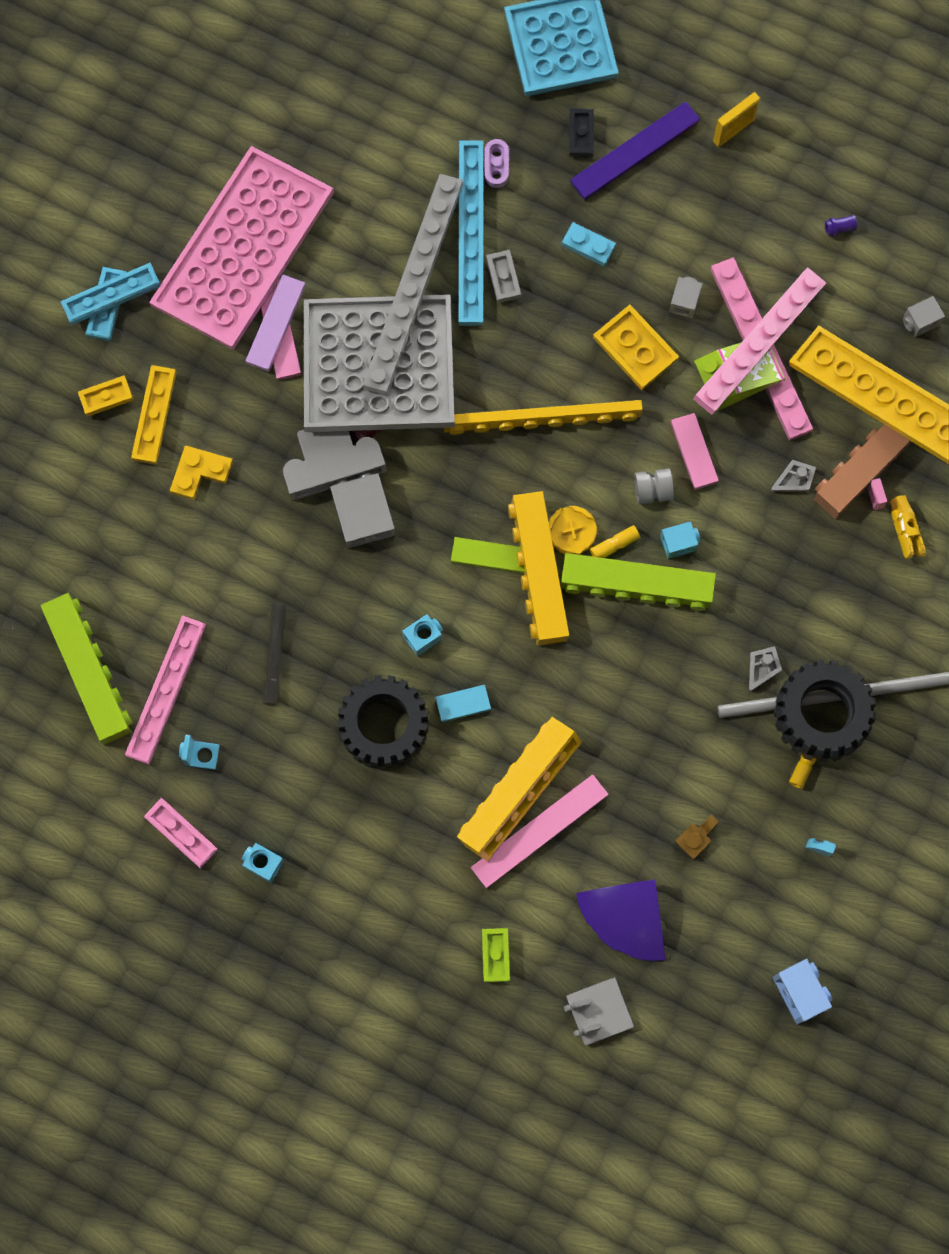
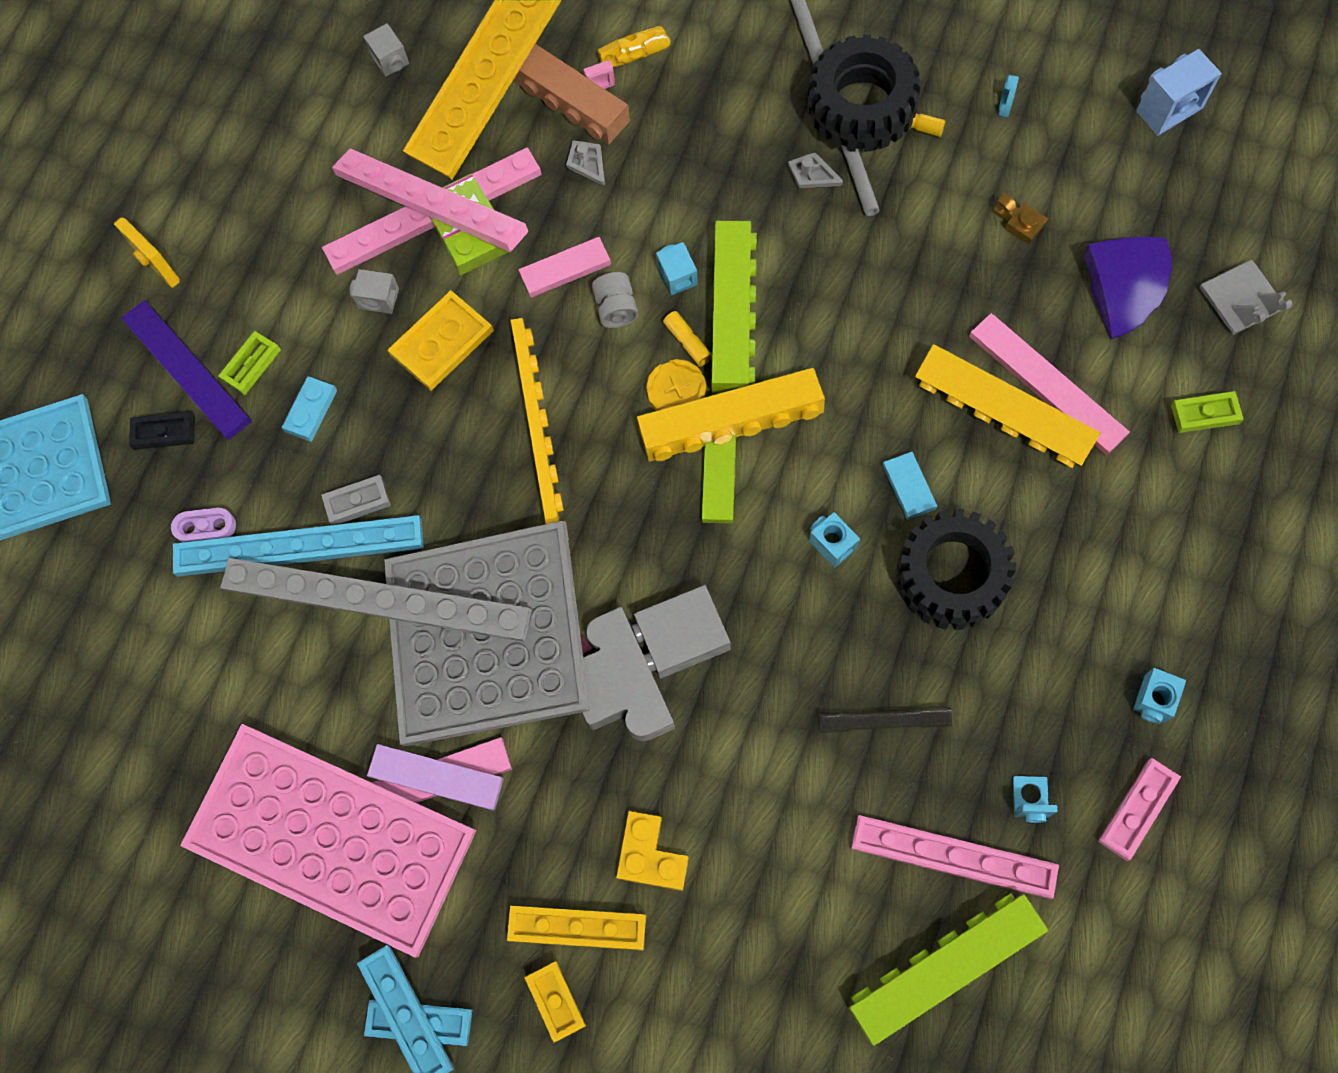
camera: 90 degrees left, 5 degrees down
dark purple pin [825,215,857,237] -> none
none -> lime tile [218,331,281,396]

